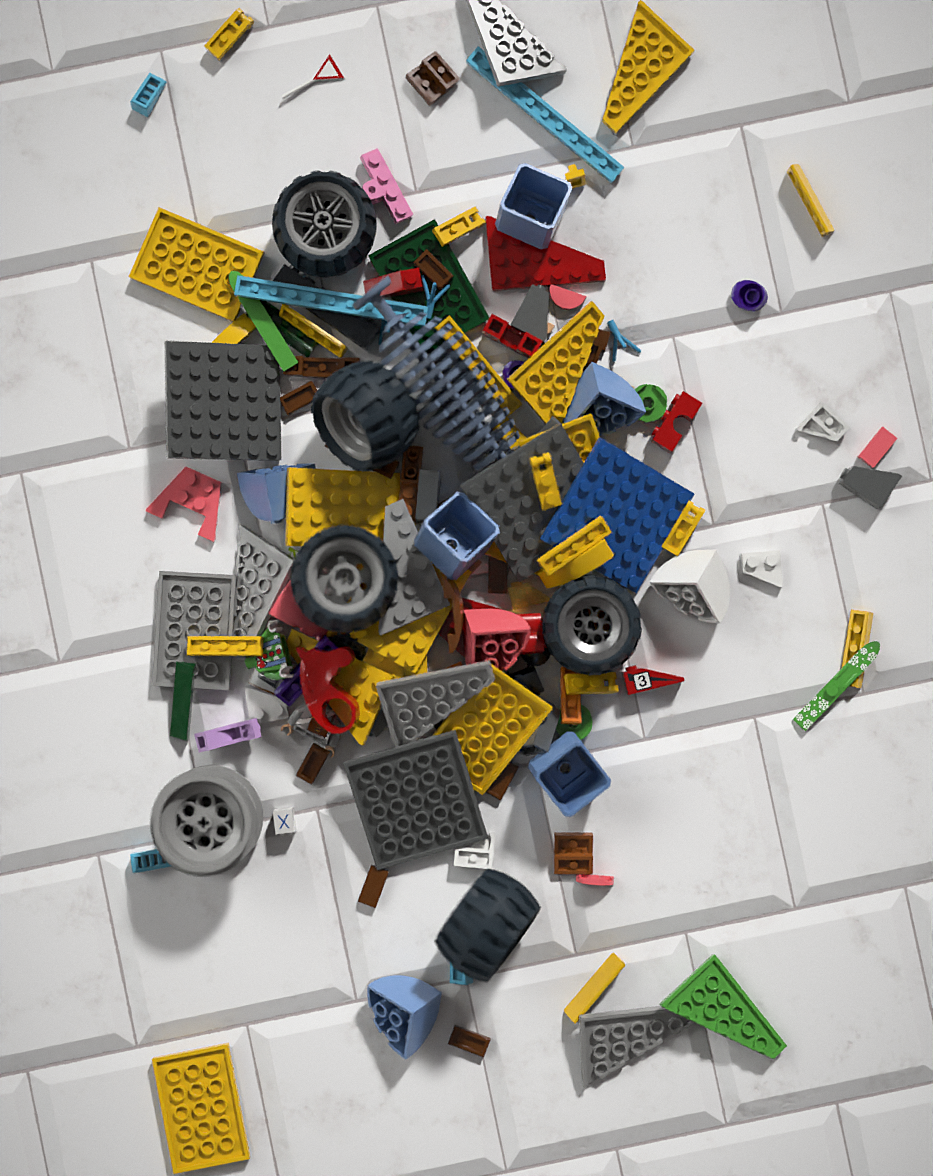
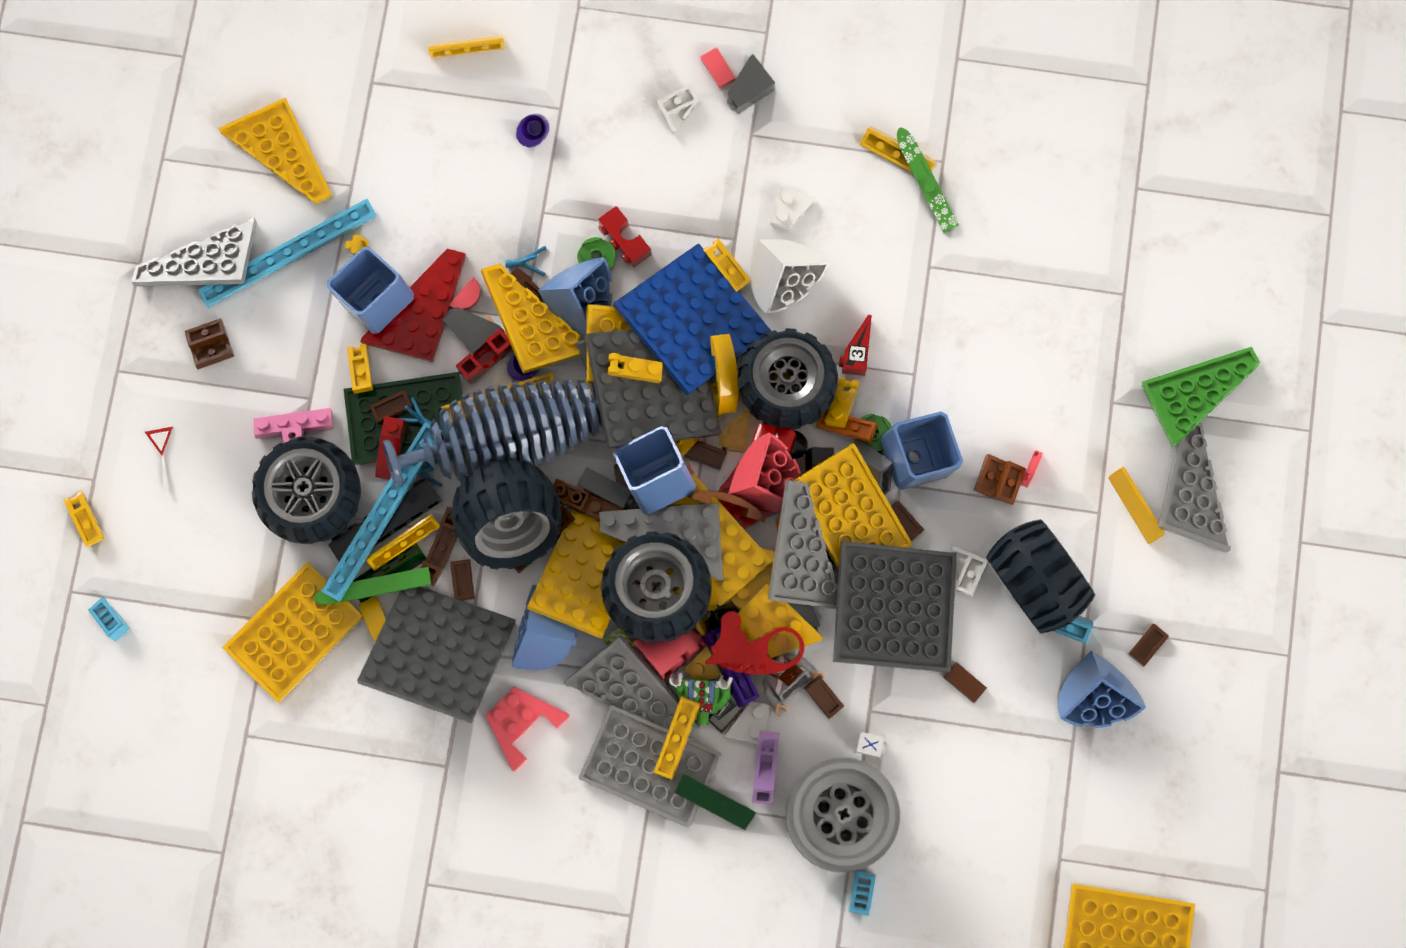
camera: 70 degrees left, 10 degrees down
yellow tile [537,516,612,577] -> none

